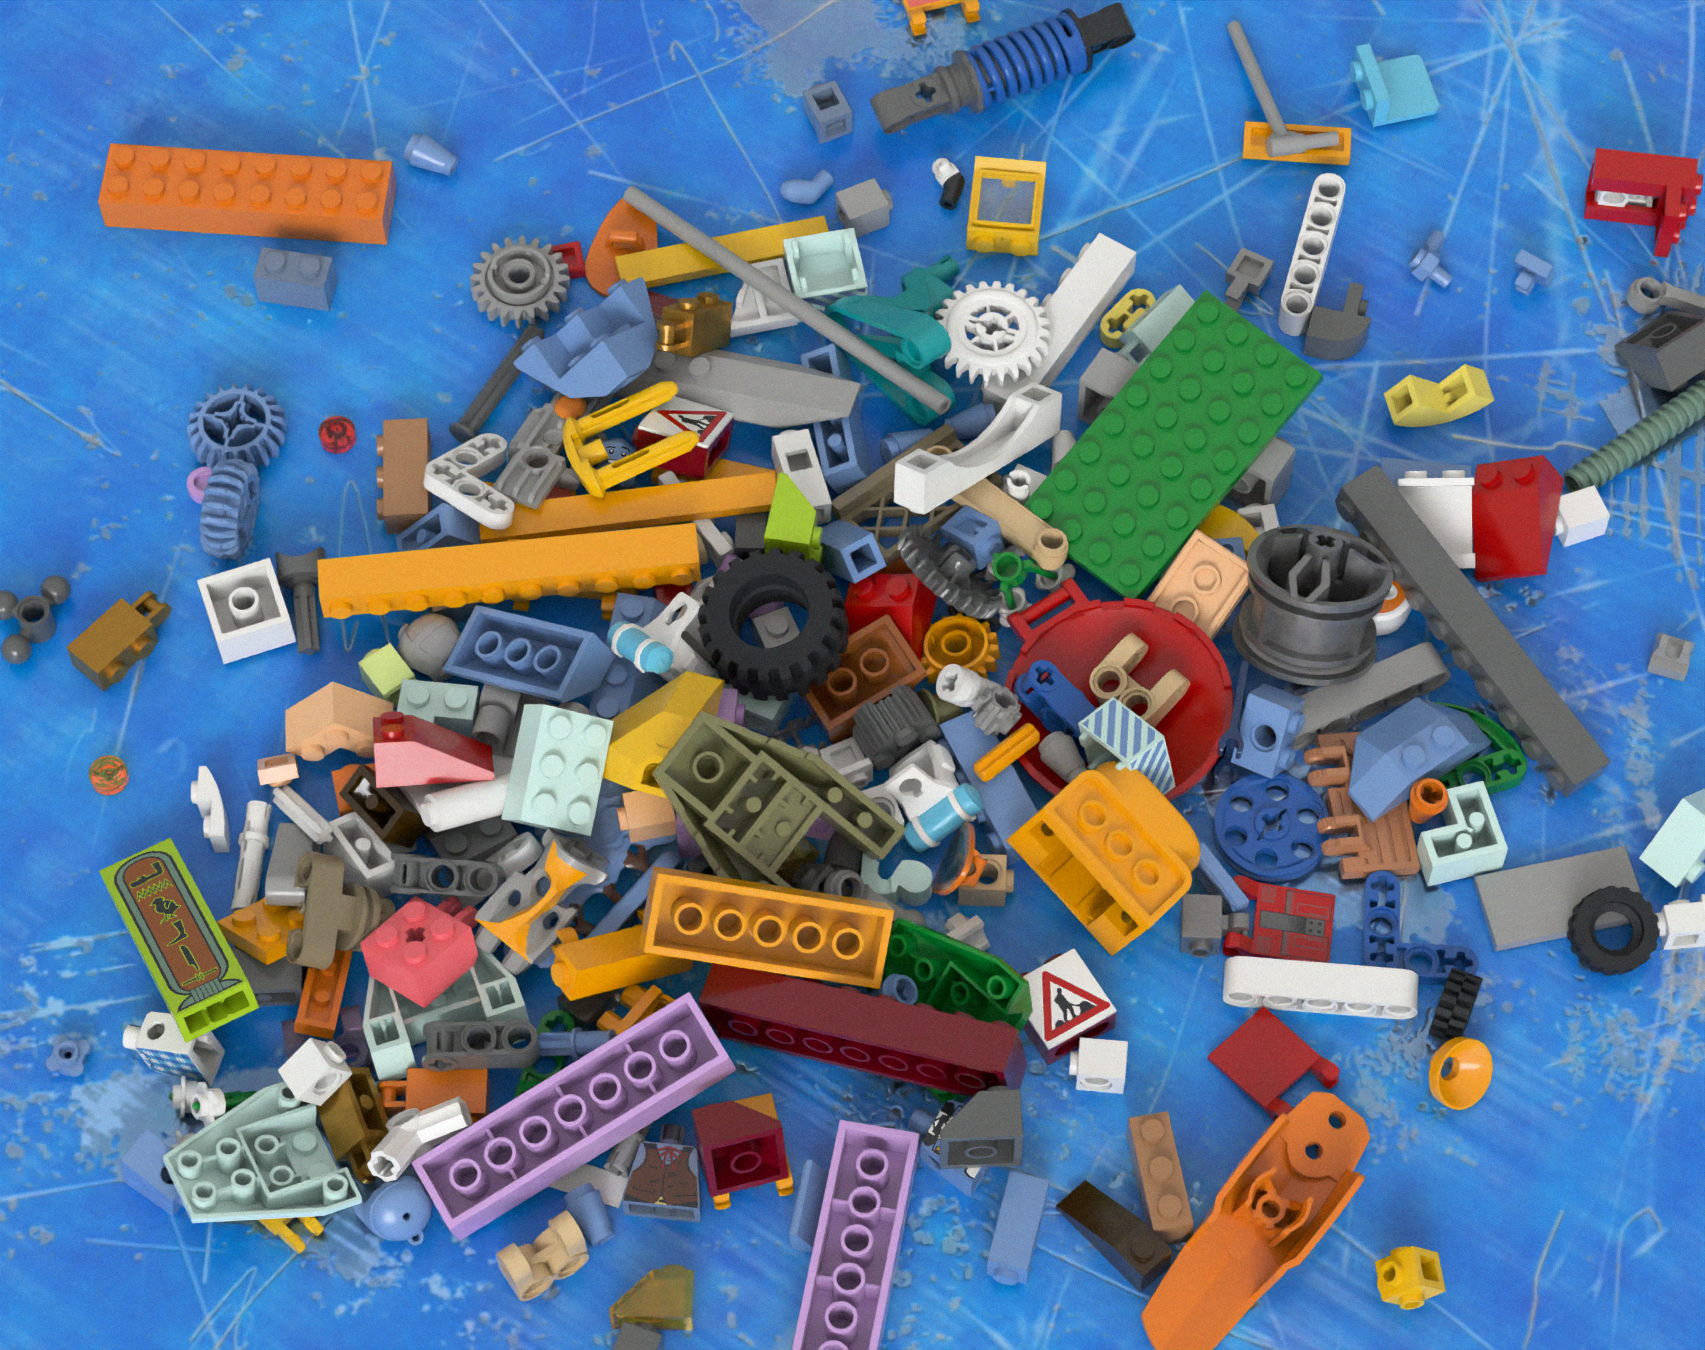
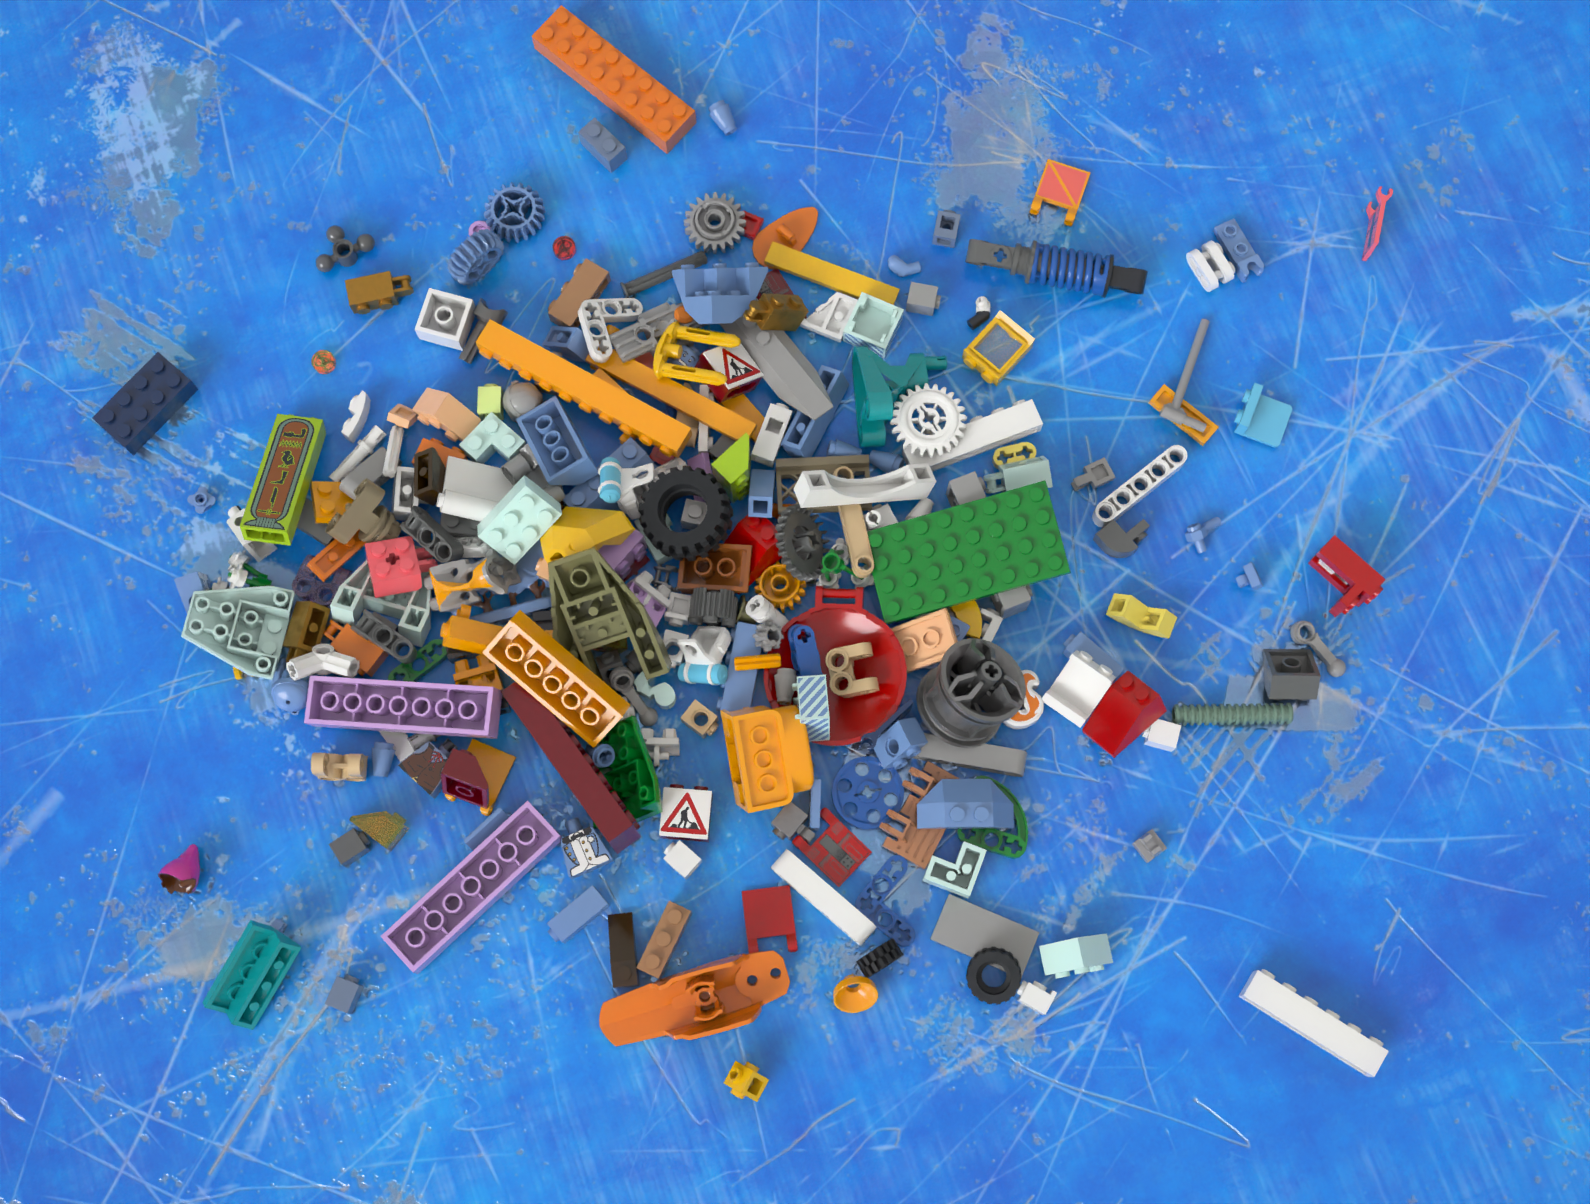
camera: 35 degrees right, 15 degrees up
white brick [278,1038,353,1106] -> none
slope [373,711,495,788] -> none
medium blue axle [538,1027,617,1059] -> none
light grey piece [623,186,951,415] -> none
shield [932,822,988,896] -> none
dark grey slope [940,1086,1023,1169] -> none
medium blue bracket [941,505,1005,570] -> none
dark grey brick [1335,464,1611,798] -> none
orange cone [1408,778,1449,824] -> none

